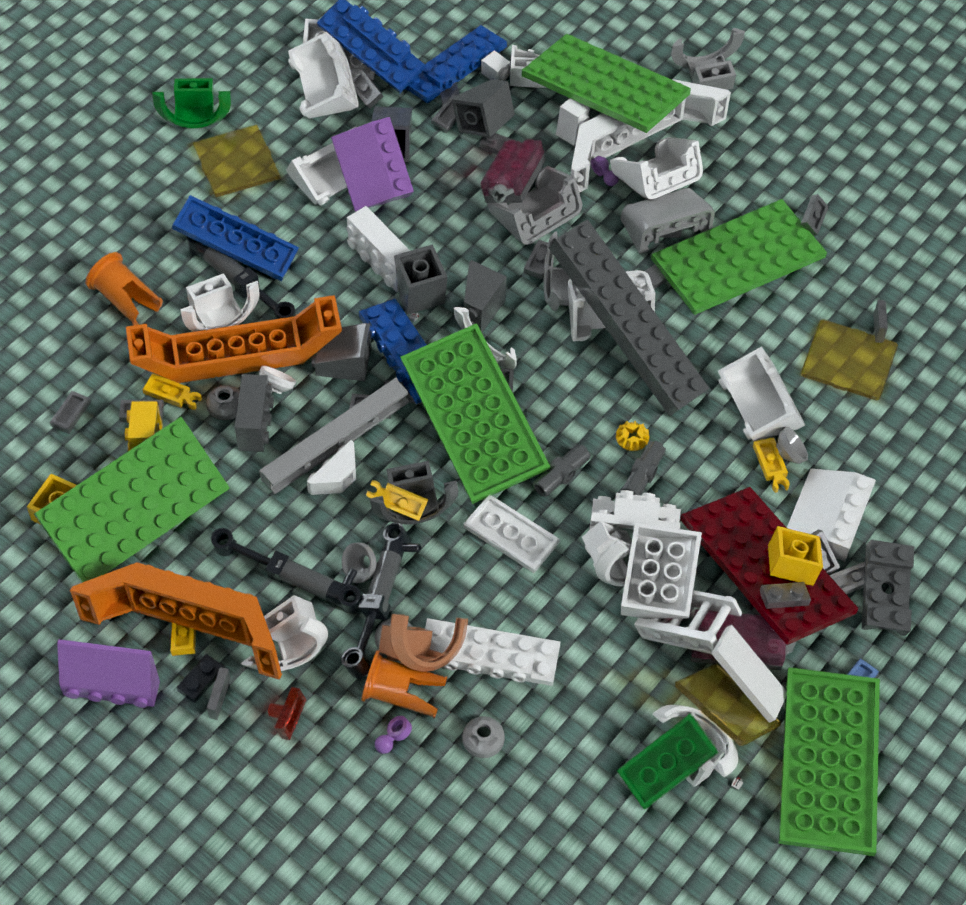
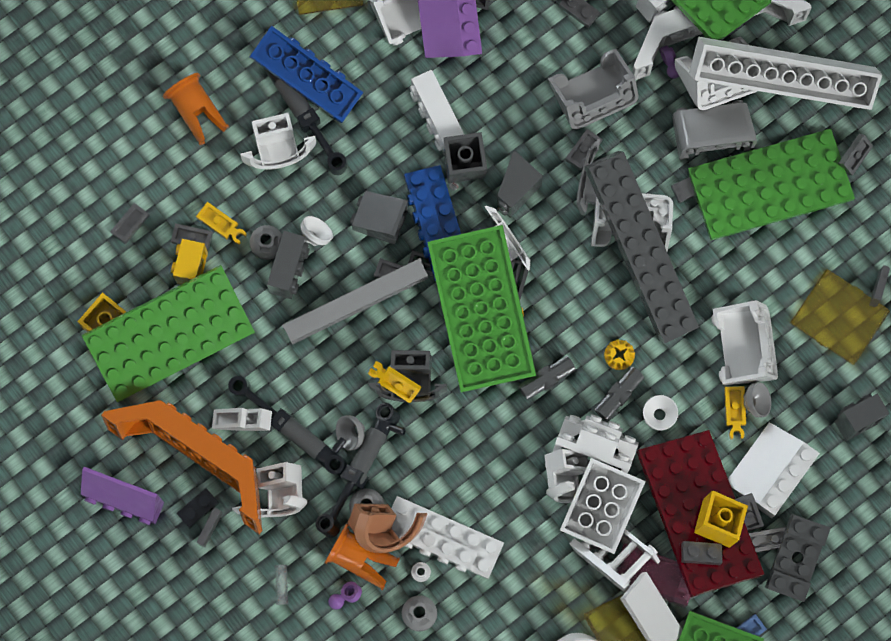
camera: 15 degrees right, 20 degrees up
orange slope [126,295,342,383] -> none
yellow plate [170,623,196,656] -> none
clear red tile [268,687,306,740] -> none
white slope [307,440,356,495] -> none
white tile [463,495,560,573] -> none
clear pink piece [480,139,546,203] -> none
none -> white slope [212,408,272,431]
none -> clear pin [274,565,290,605]
none -> white plate [411,562,431,582]
none -> white piece [643,395,678,431]
none -> white brick [689,37,882,110]
none -> dark grey brick [834,393,890,441]

